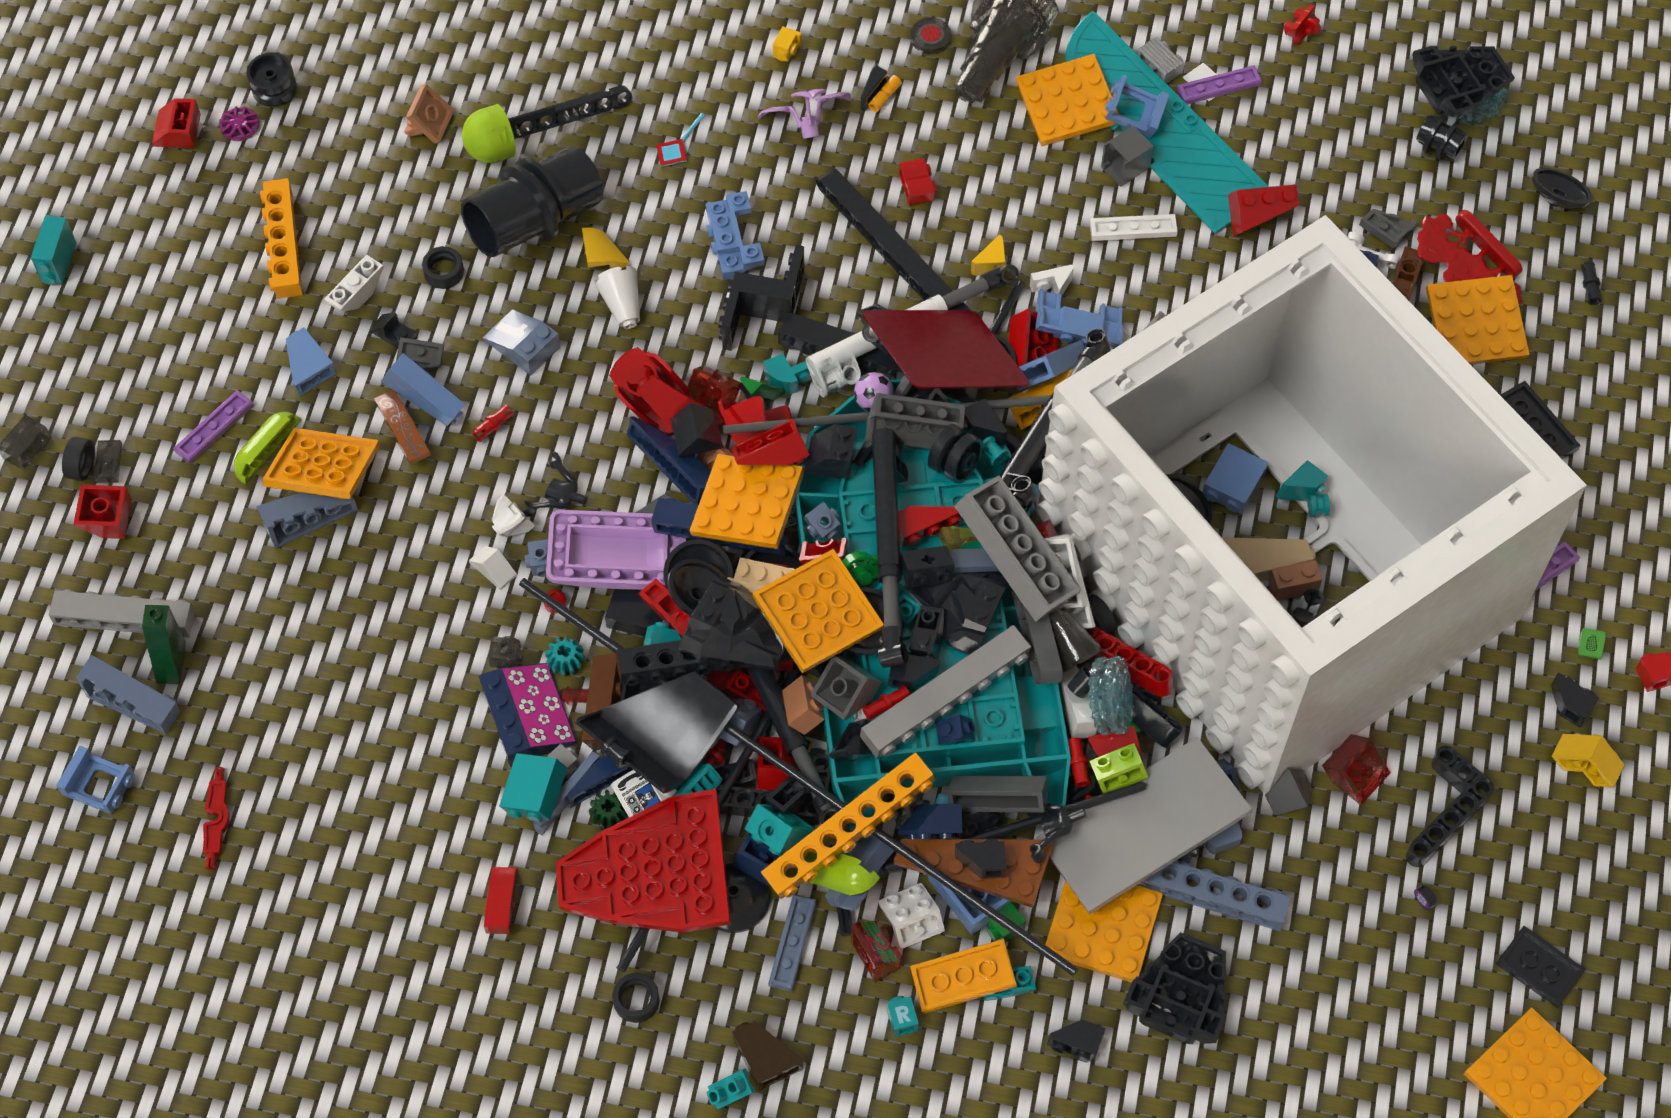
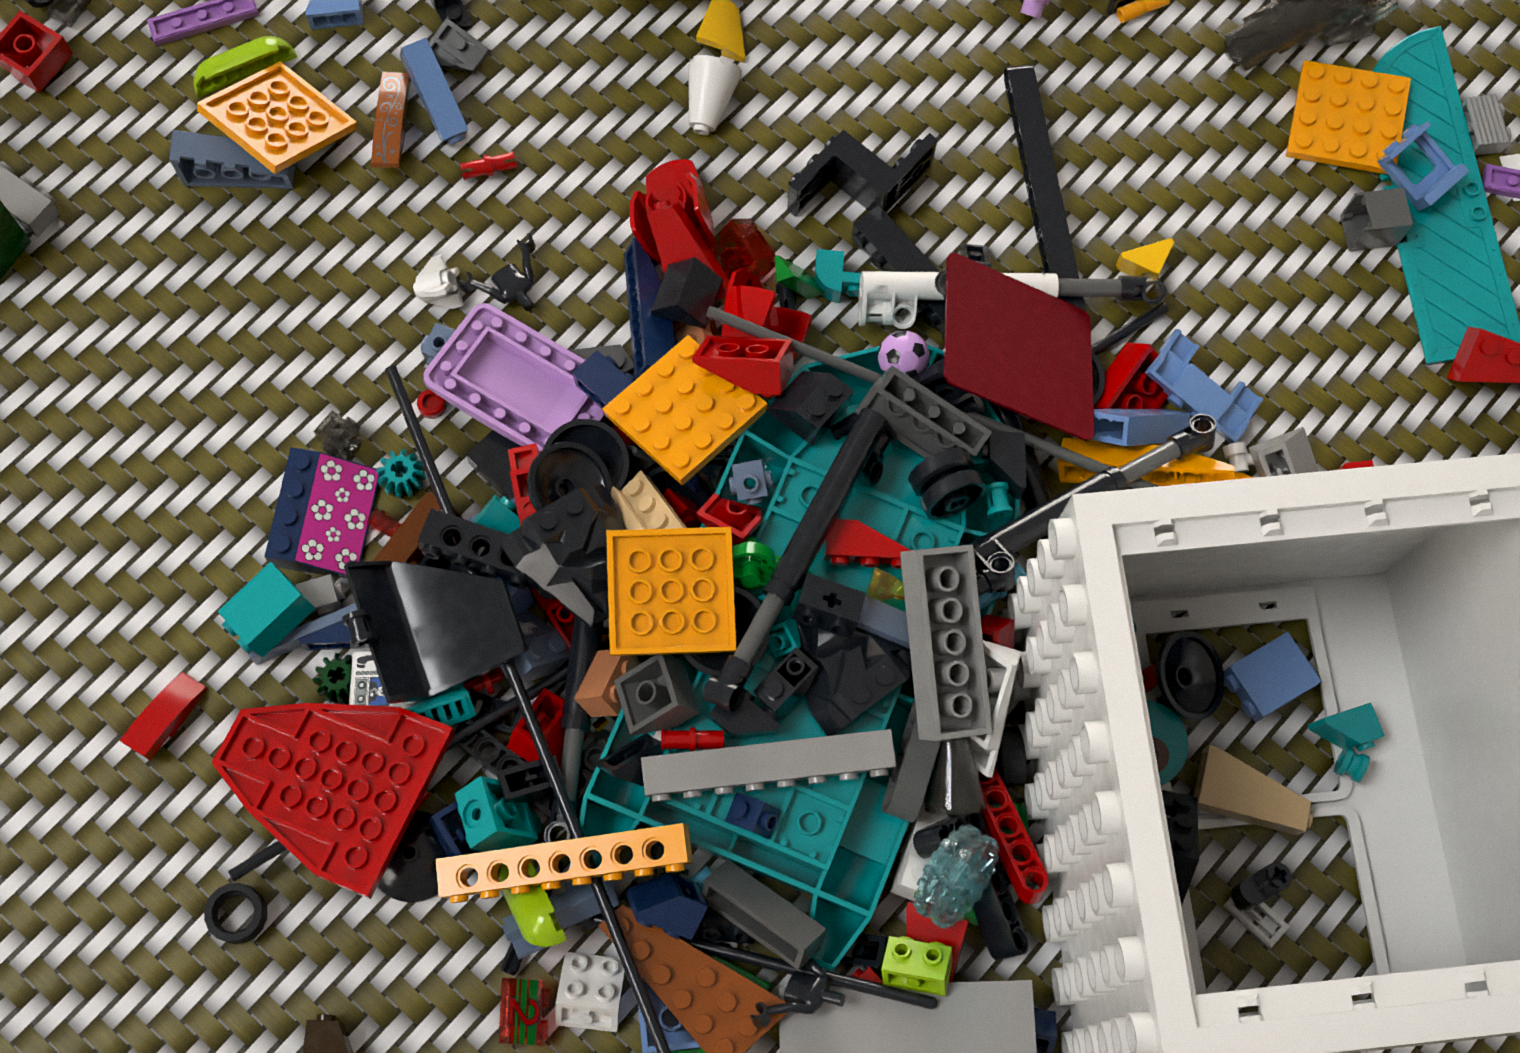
camera: 25 degrees right, 10 degrees up
white slope [469,546,517,590] -> none
sand blue slope [483,310,560,375] -> none
medium blue bracket [705,191,765,280] -> none
sand blue tile [768,894,817,992] -> none
red brick [898,158,937,205] -> none
black slope [955,839,1006,879] -> none
white slope [1030,265,1073,296] -> none
red pin [1068,737,1090,787] -> none
white plate [1090,214,1178,241] -> none
nougat piece [1268,560,1323,601] -> none

